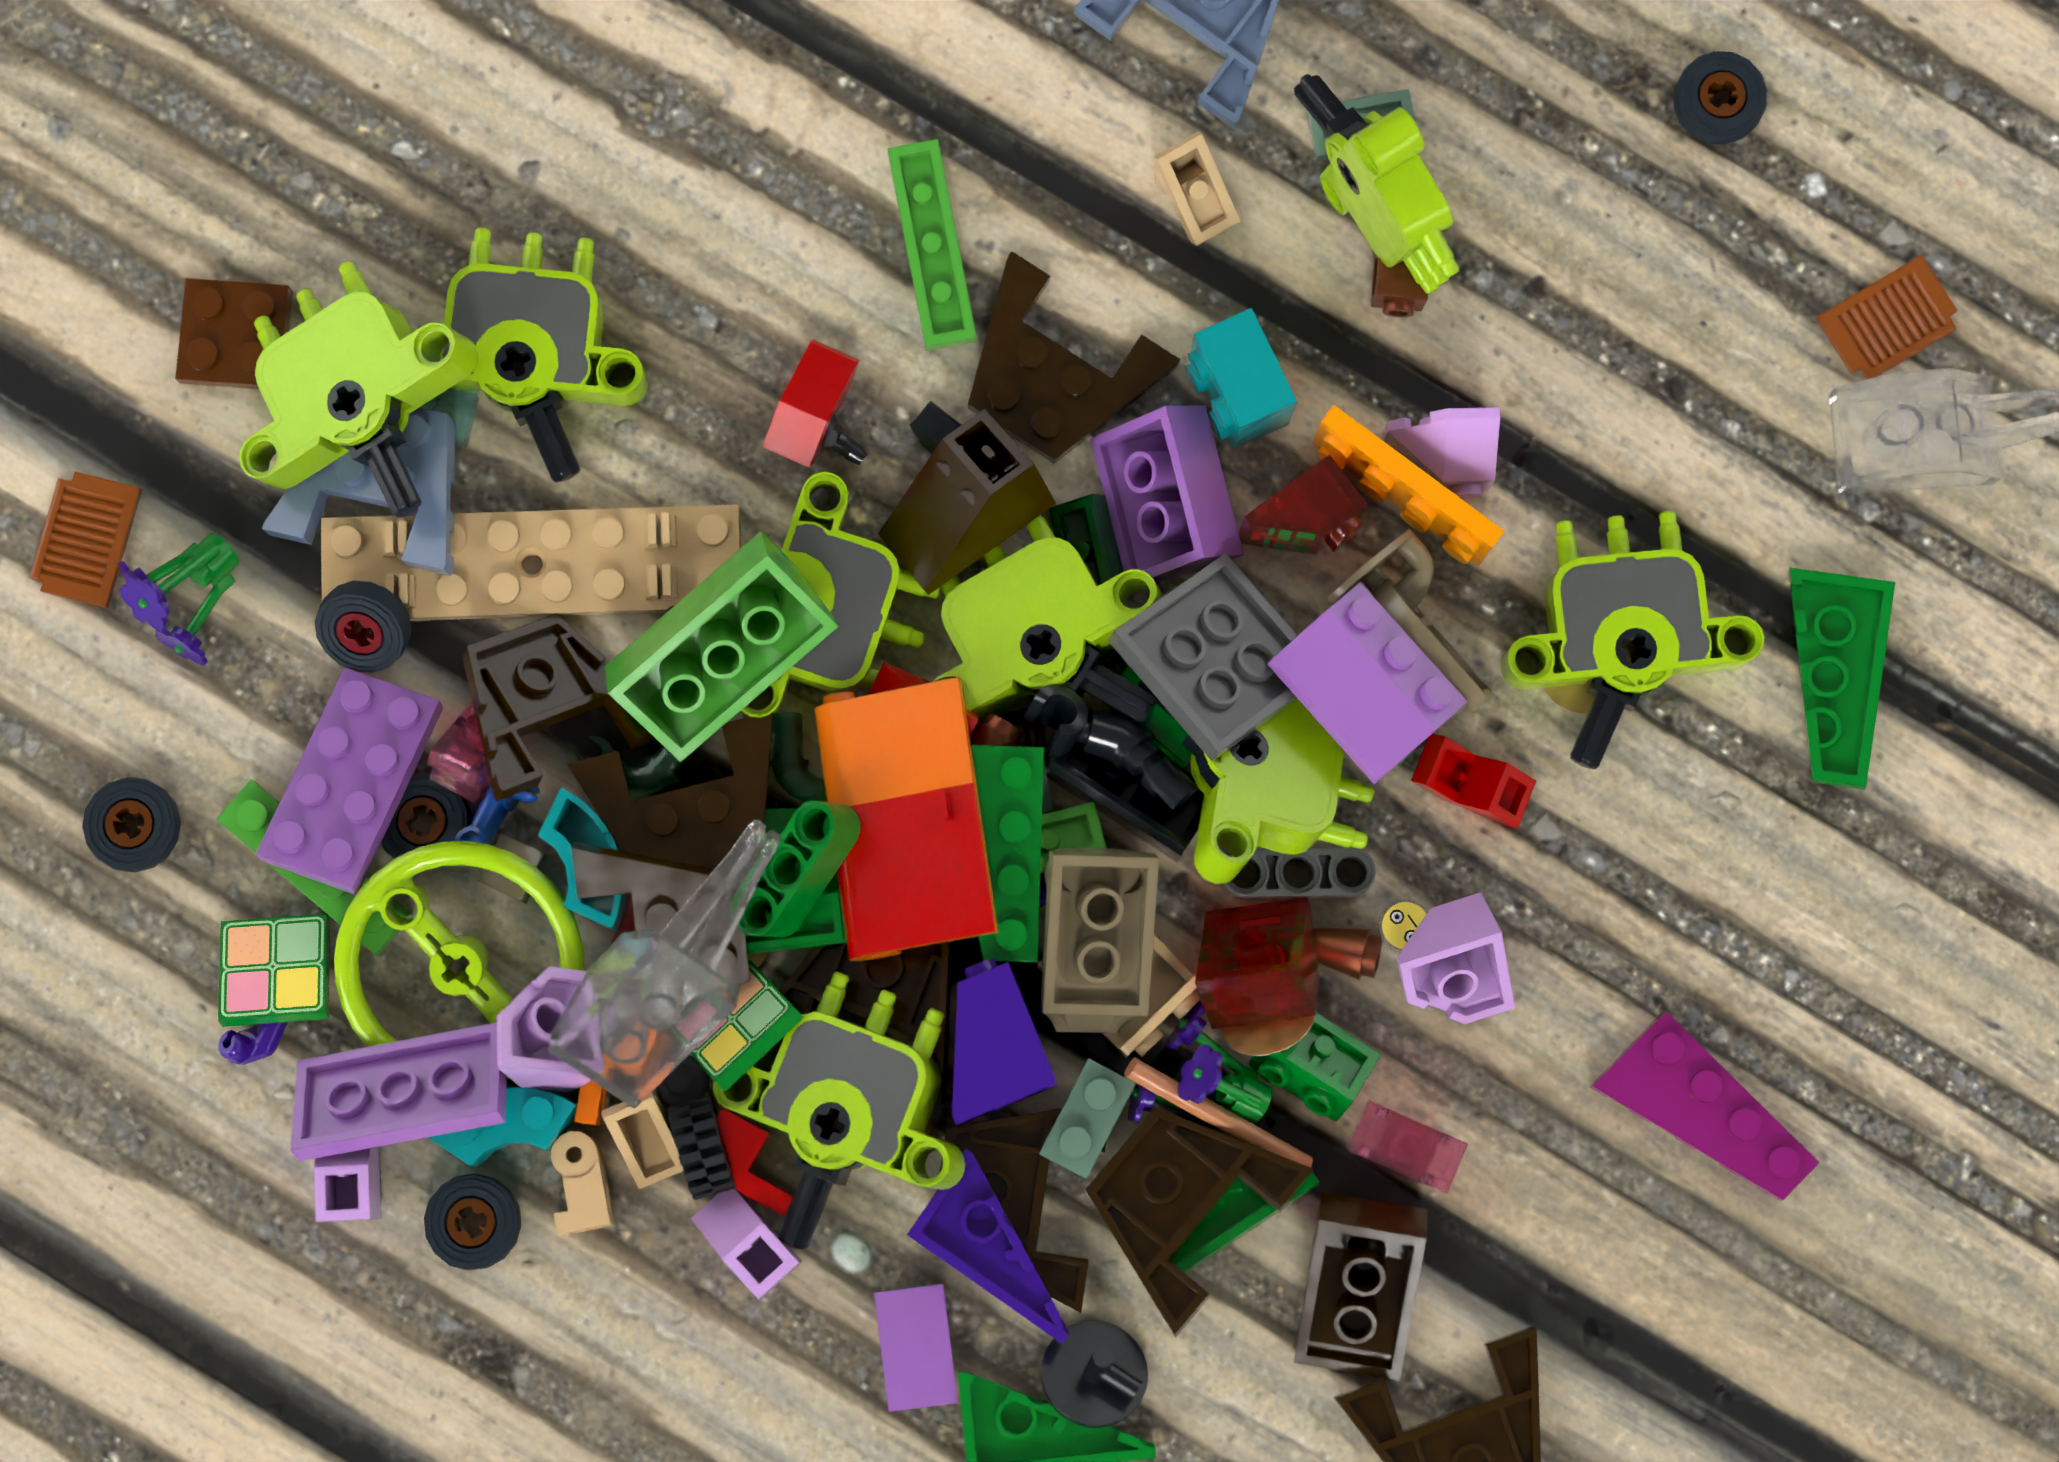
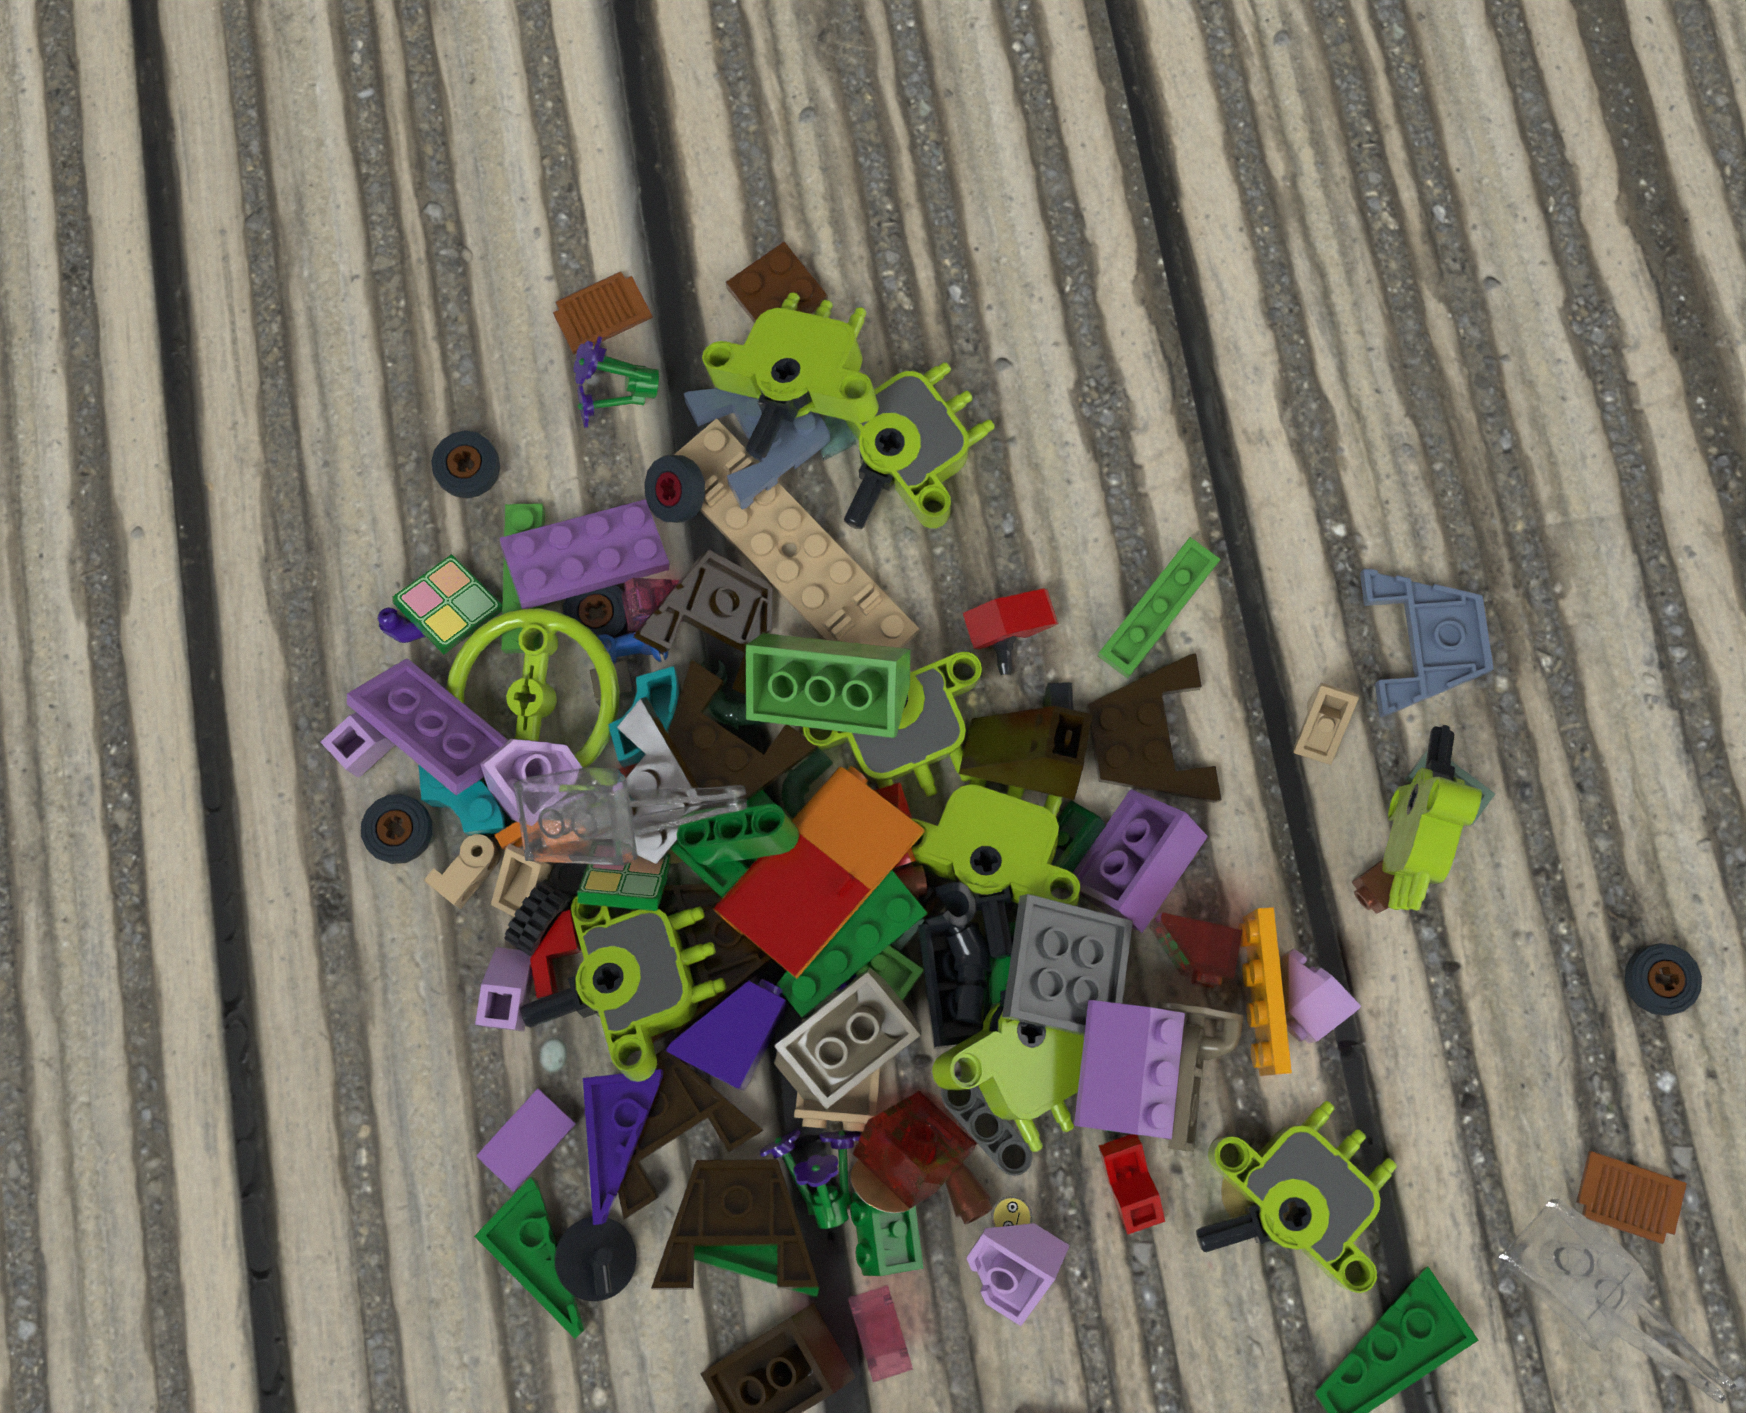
camera: 55 degrees right, 5 degrees down
sand green plate [1039,1058,1136,1179] -> none
nougat bar [1125,1058,1313,1168] -> none
teal brick [1185,308,1297,450] -> none

